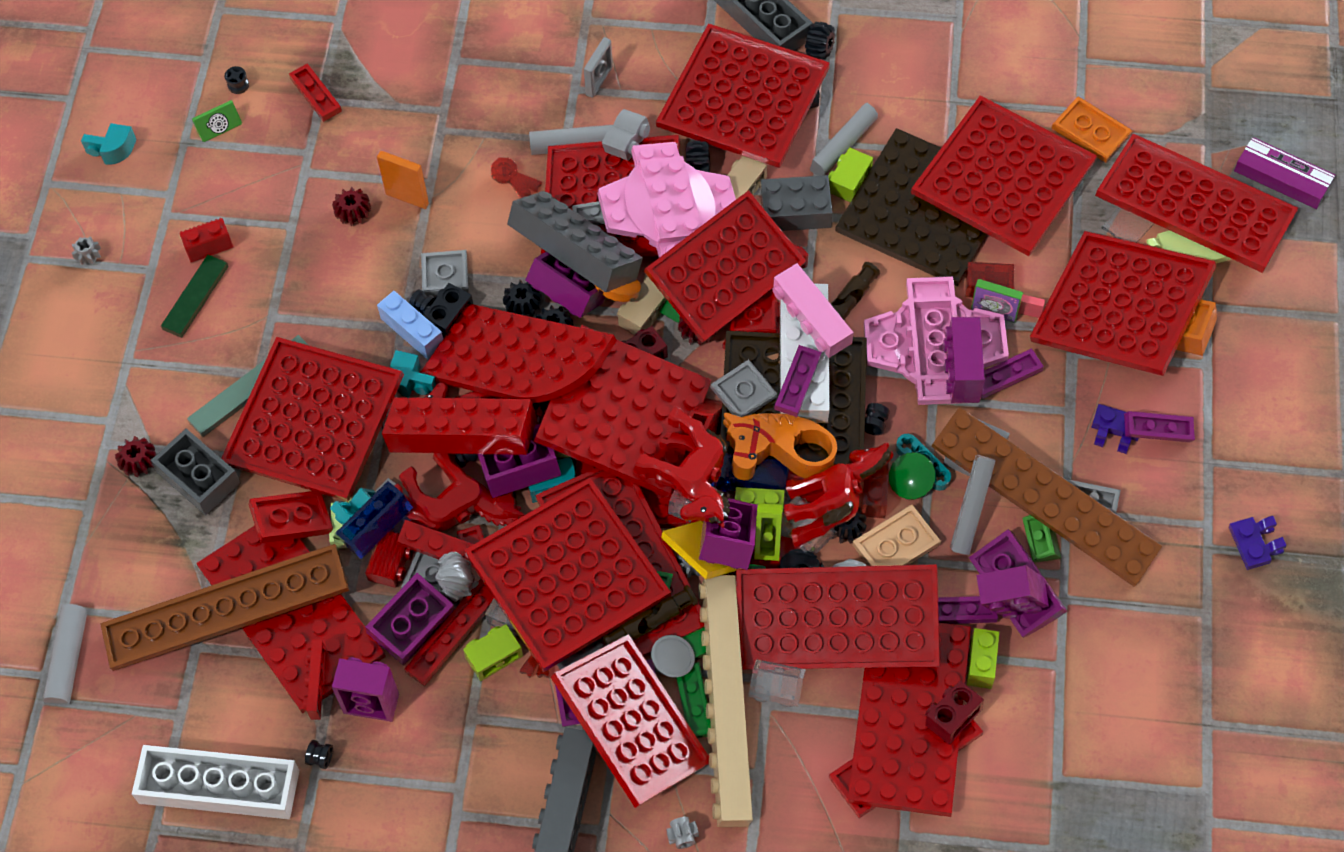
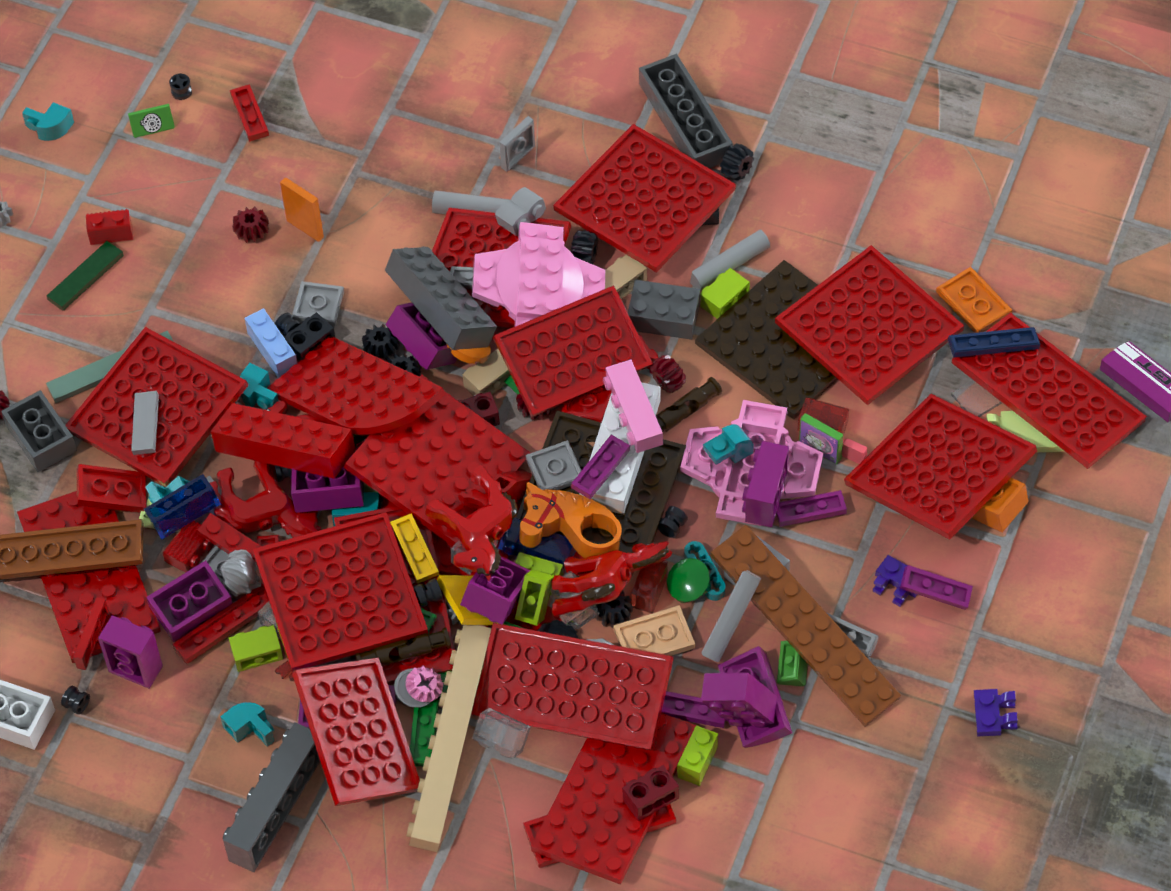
camera: 15 degrees right, 5 degrees down
clear red piece [491,157,542,198] -> none
light grey gear [666,817,699,849] -> none
none -> light grey tile [131,391,159,455]
none -> teal brick [220,702,275,747]
none -> yellow plate [390,513,439,584]
none -> bright pink gear [405,665,444,702]
none -> black wheel [413,578,443,608]
none -> dark red gear [650,355,686,393]
none -> teal brick [703,424,754,465]
none -> dark blue tile [948,327,1040,357]

